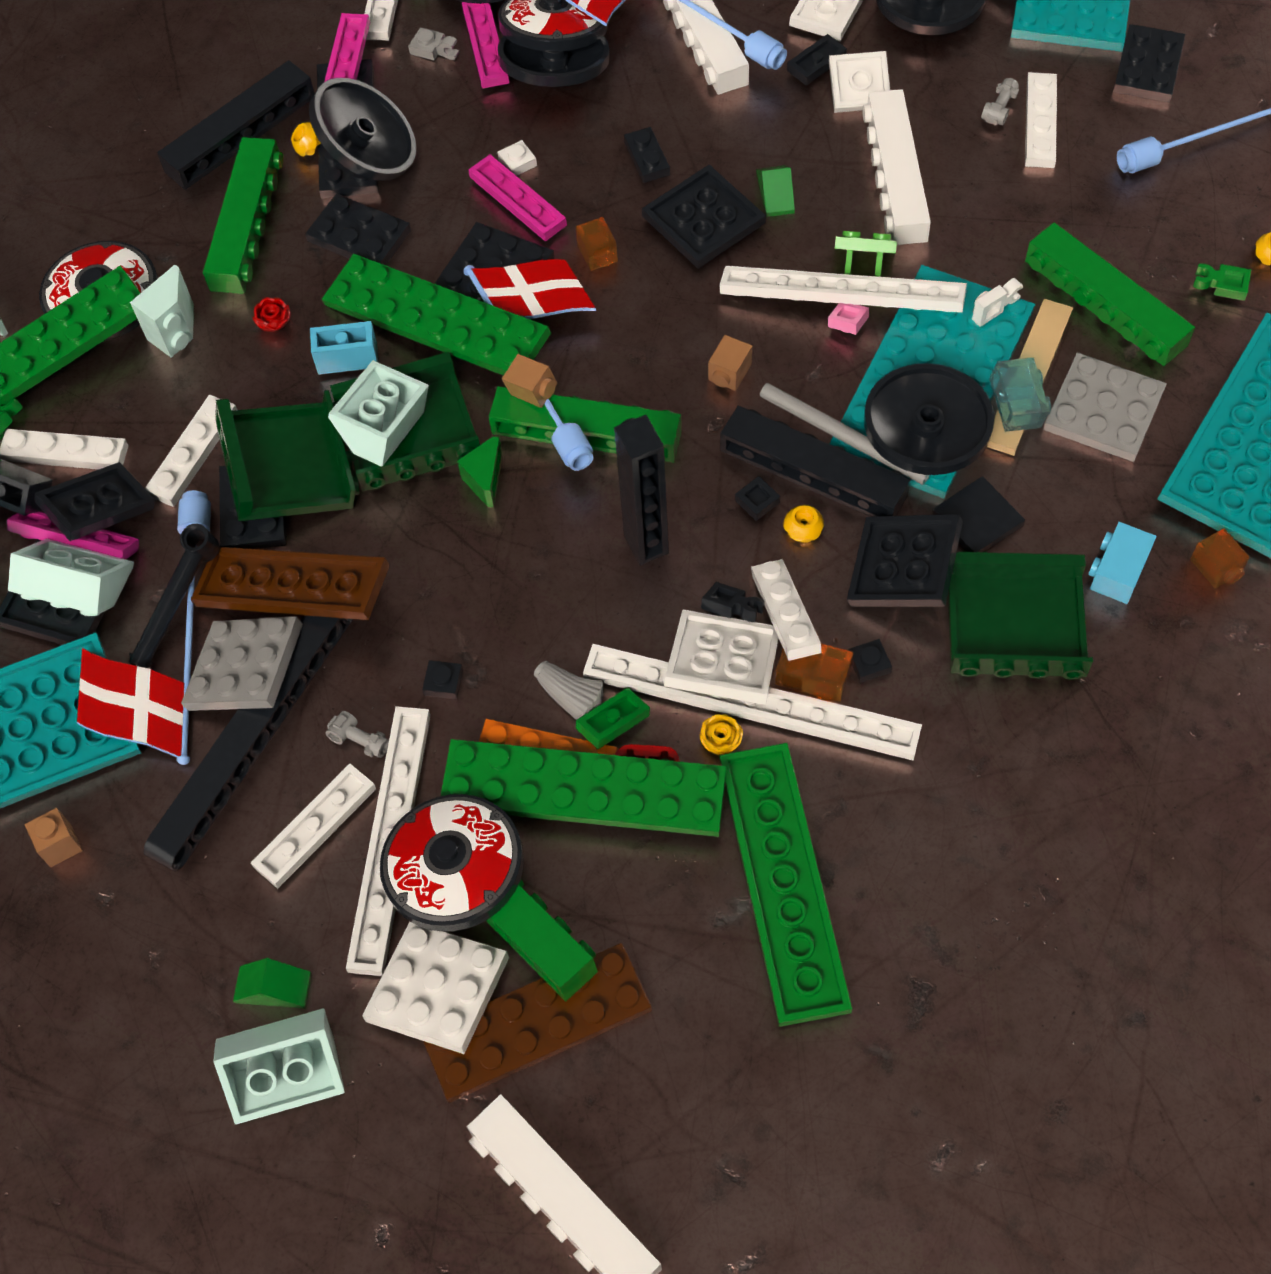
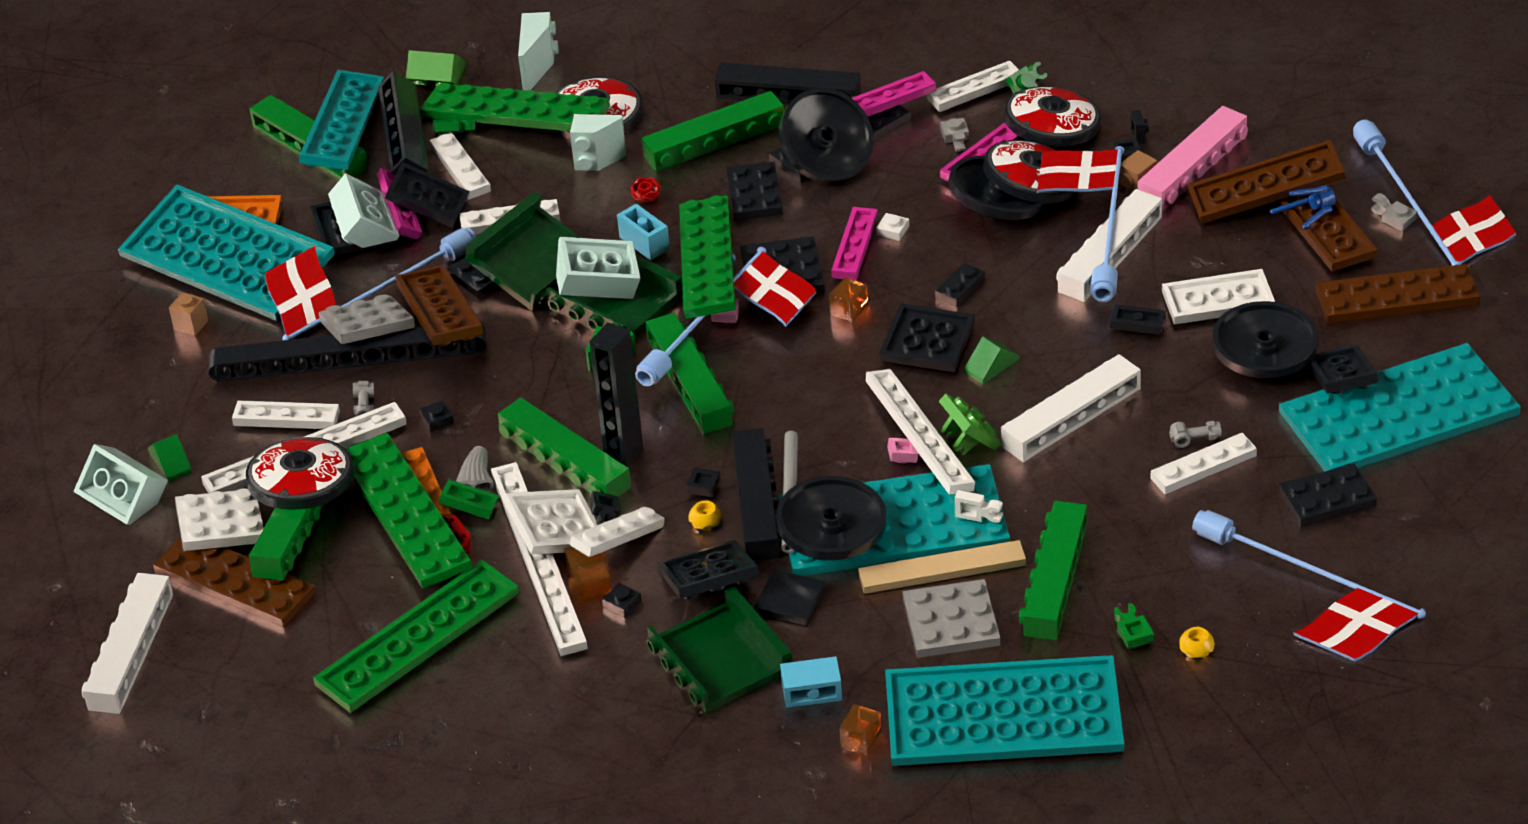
camera: 55 degrees right, 20 degrees down
black piece [128,524,220,668] -> none
medium nougat brick [502,354,557,408] -> none
yellow plate [699,714,743,755] -> none
medium nougat brick [708,335,753,391] -> none
white tile [829,51,890,113] -> none
clear light blue brick [989,357,1051,432] -> none
none -> green brick [498,398,631,497]

